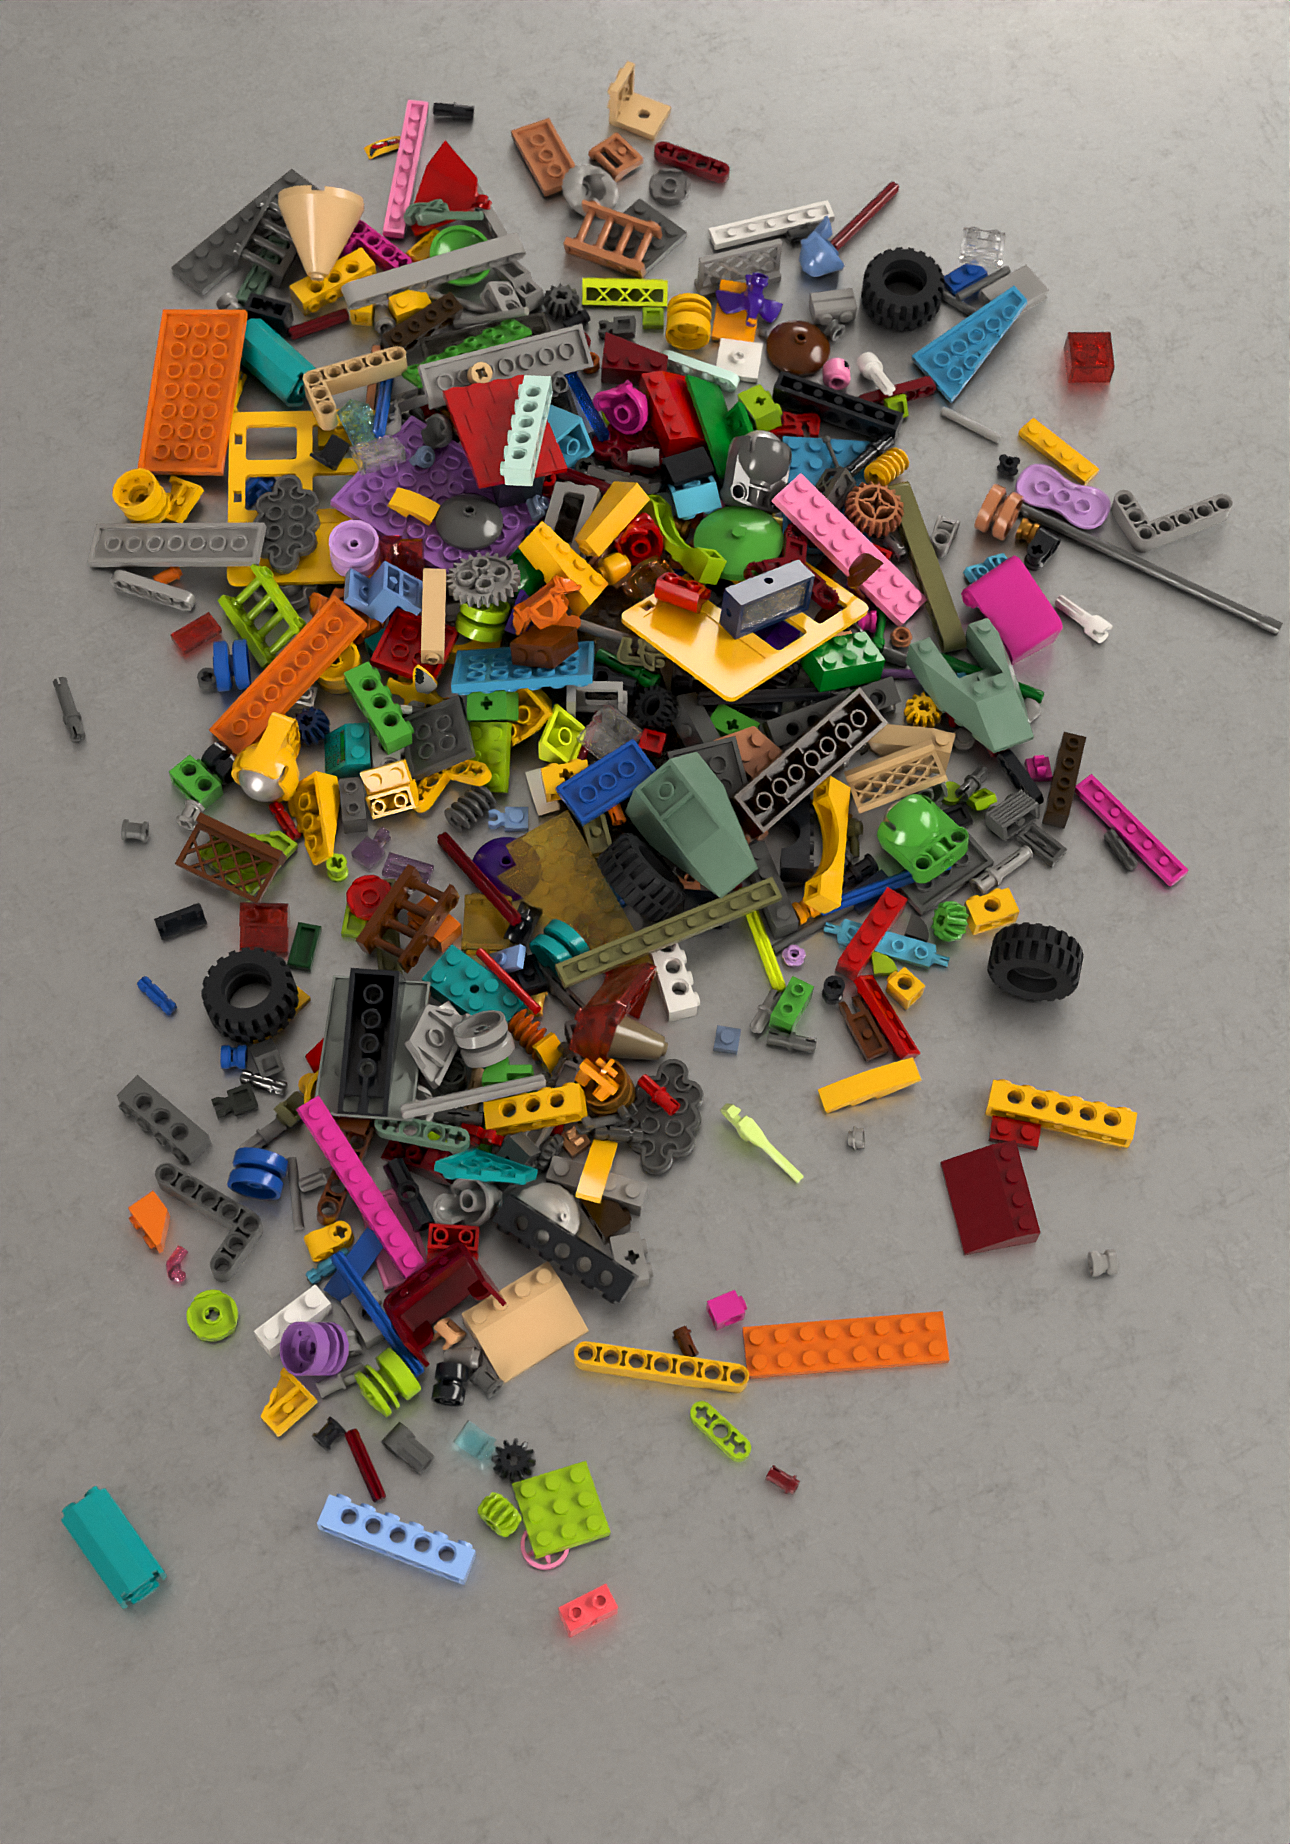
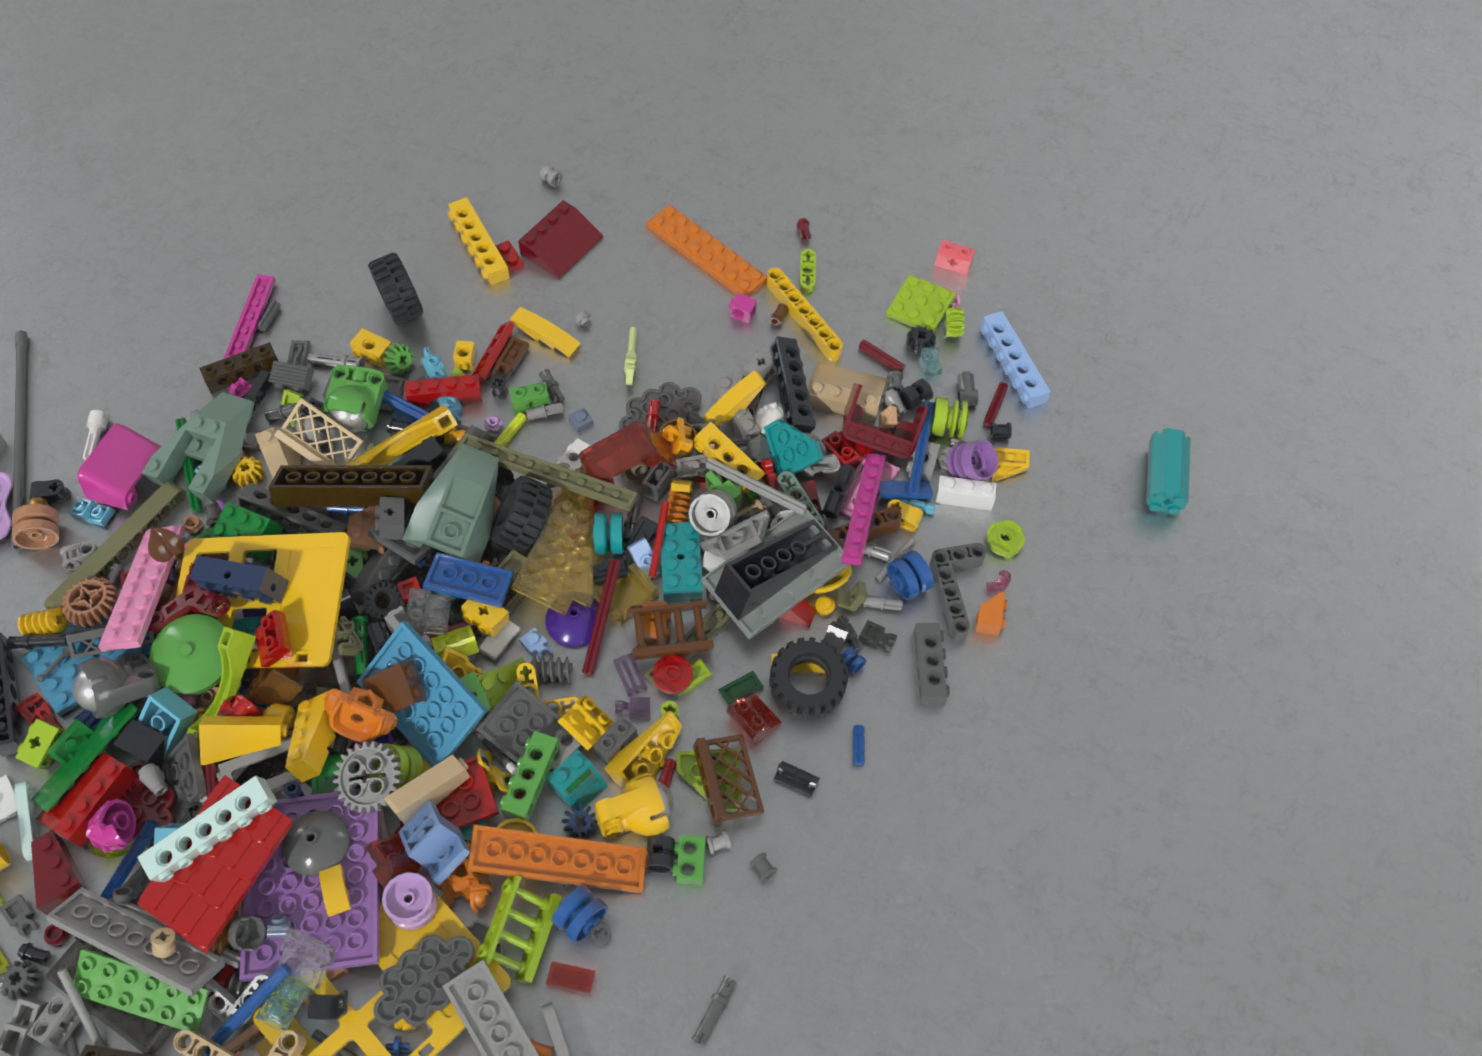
camera: 130 degrees left, 5 degrees down
none -> dark grey brick [375,497,404,540]
none -> dark red axle [859,339,905,372]

